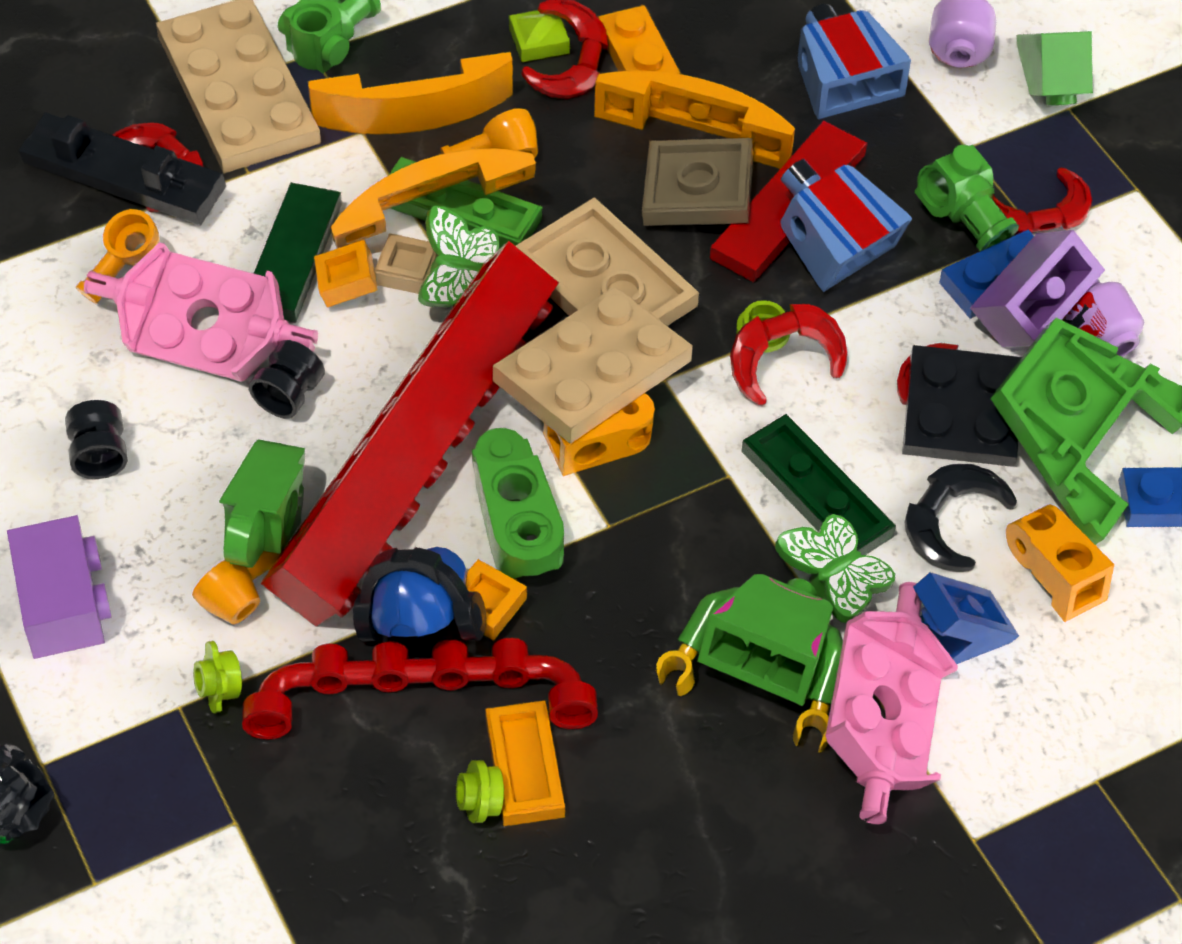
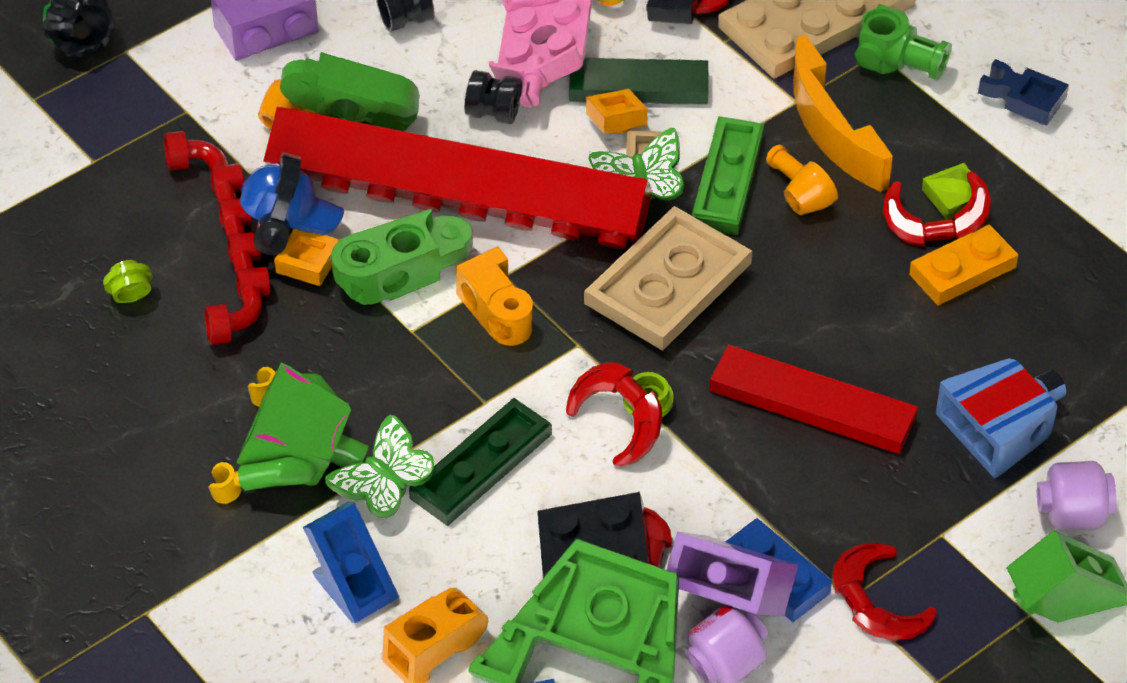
camera: 80 degrees right, 5 degrees down
lime plate [193,641,242,713] -> none
light orange slope [331,148,536,249] -> none
light orange tile [485,701,565,826] -> none
tan plate [493,287,693,444] -> none
light orange slope [594,71,795,169] -> none
dark tan tile [642,138,754,226] -> none
medium blue torso [781,159,912,292] -> none
bright pink plate [825,582,958,824] -> none
black piece [904,464,1017,571] -> none
bright green connector [915,145,1019,251] -> none

